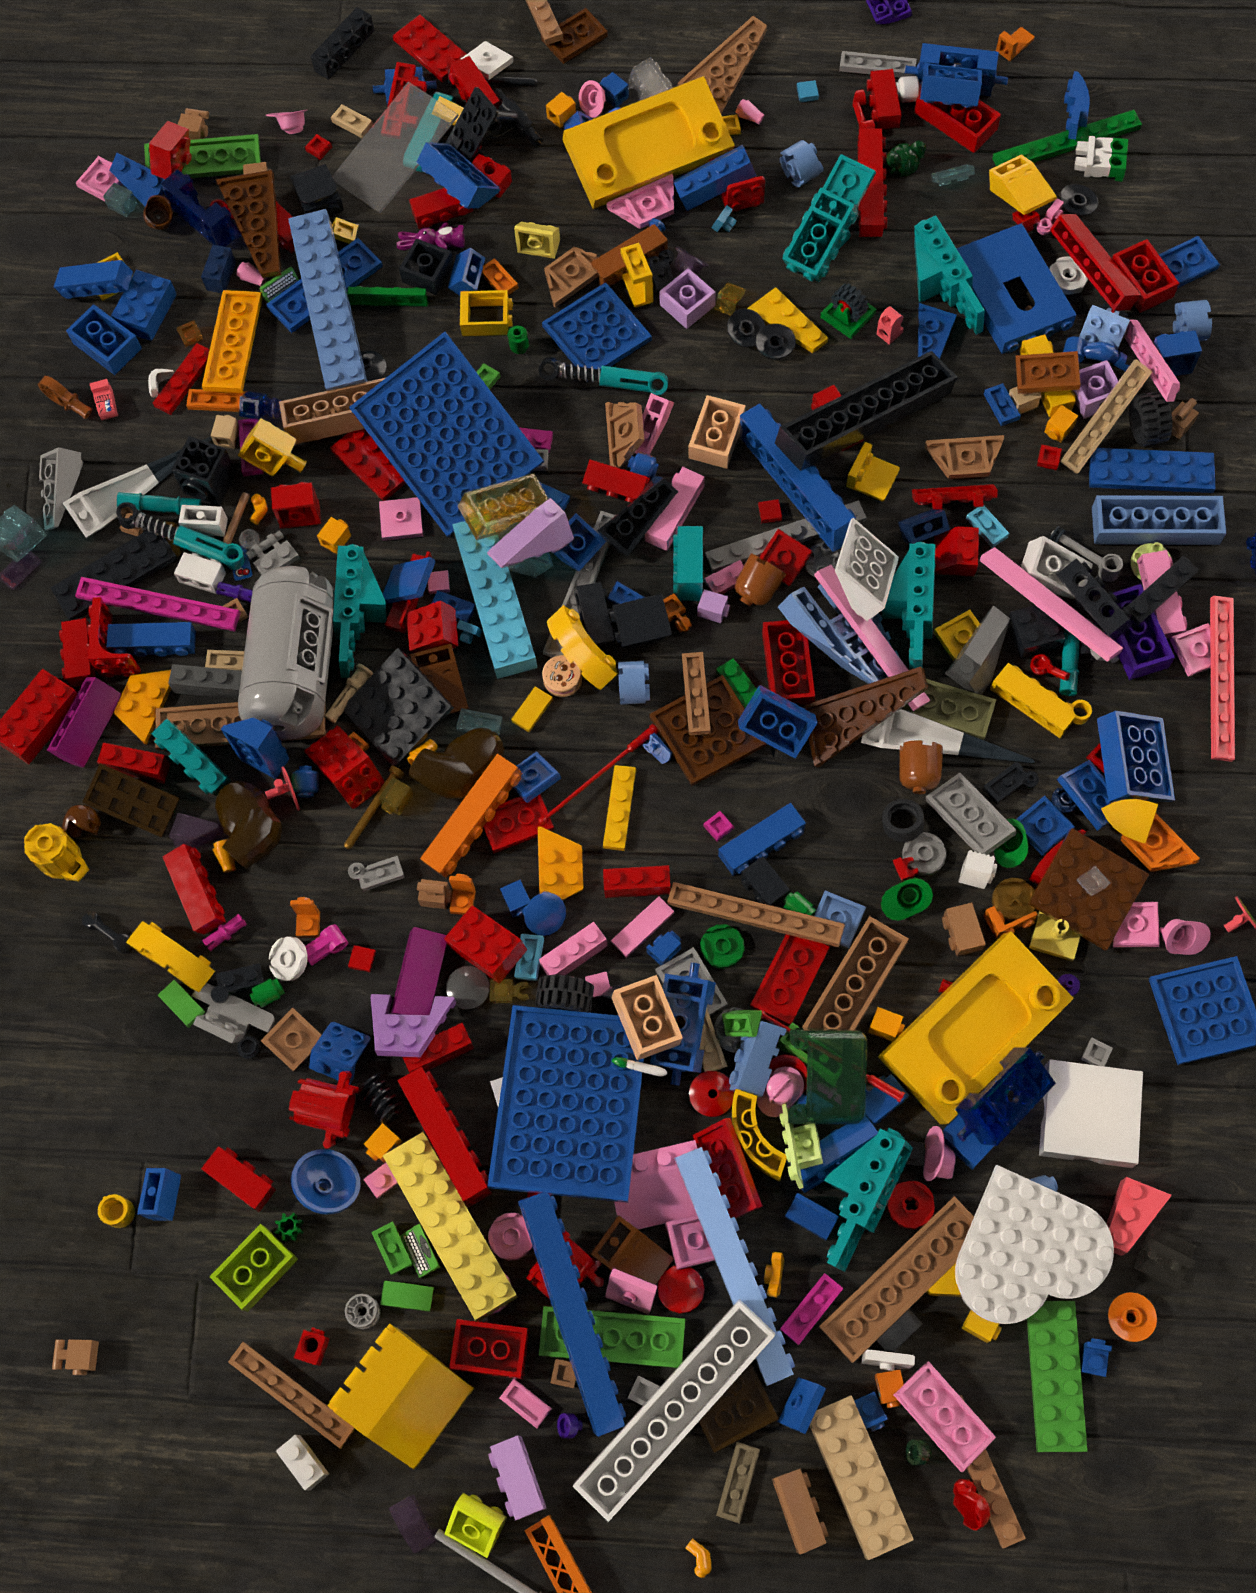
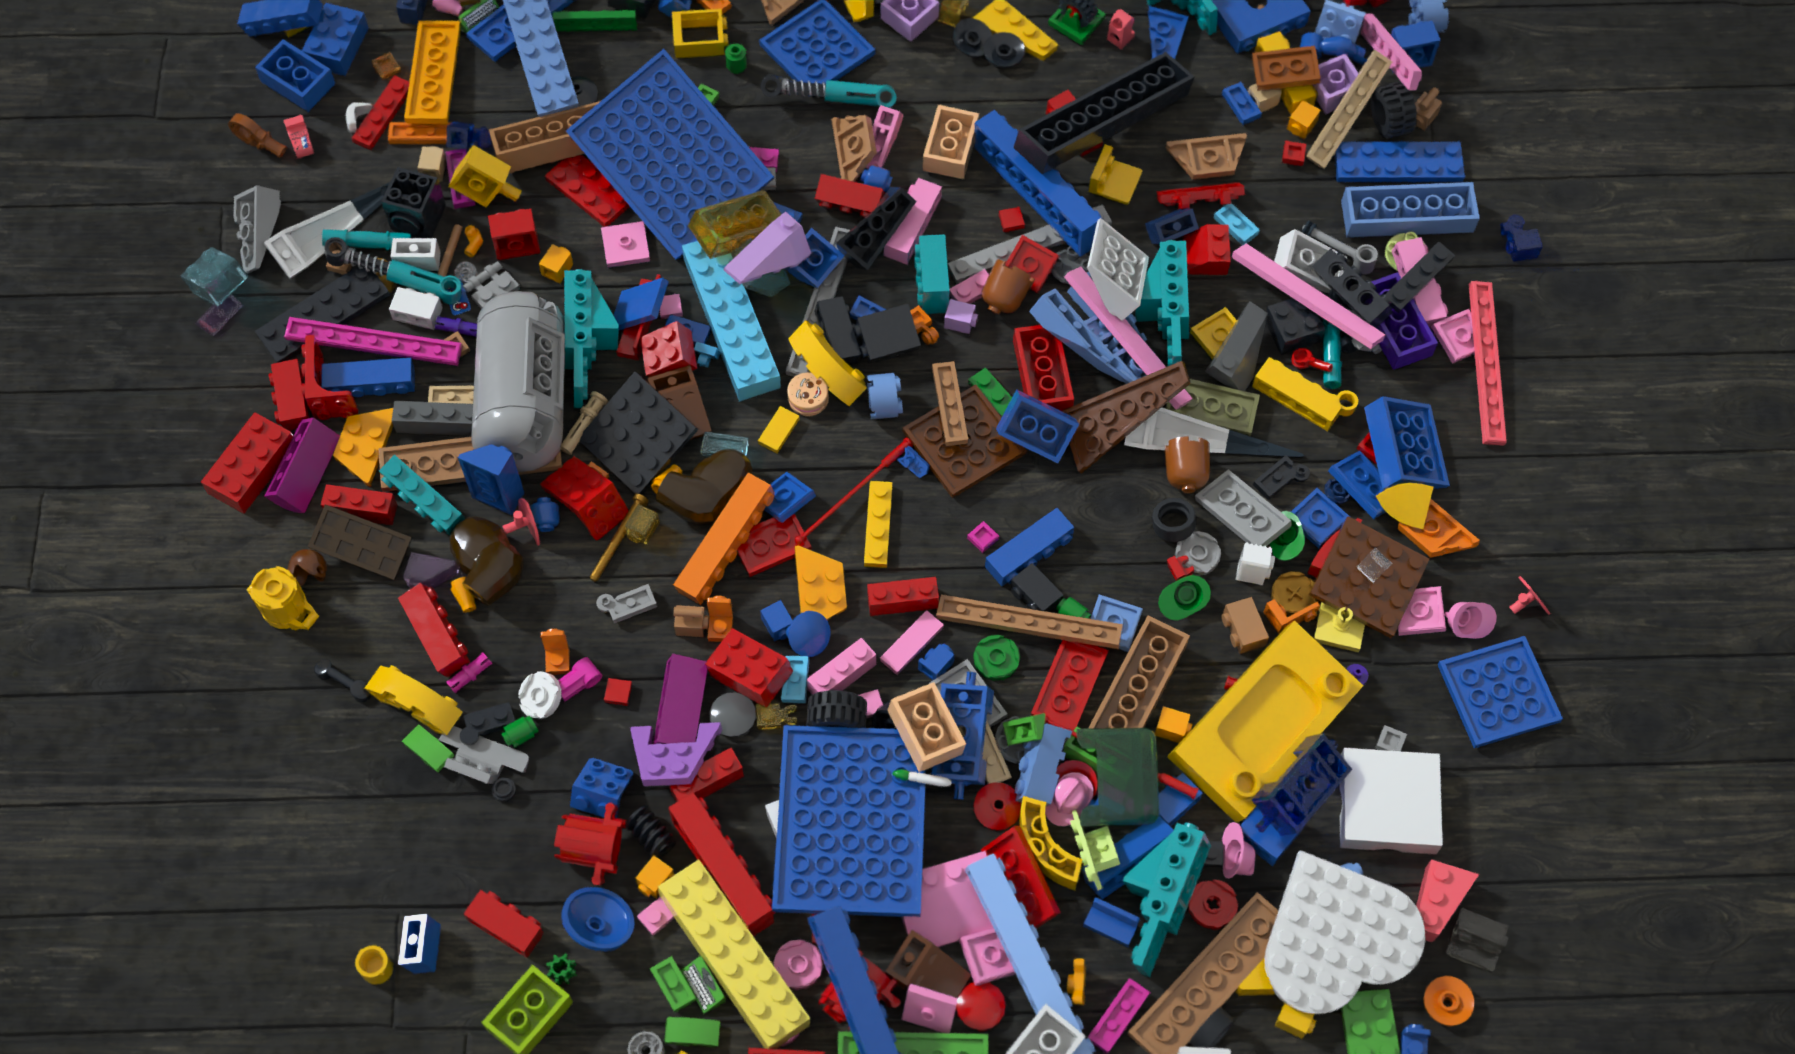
camera: 10 degrees left, 5 degrees down
medium nougat plate [261,1008,321,1072] -> none

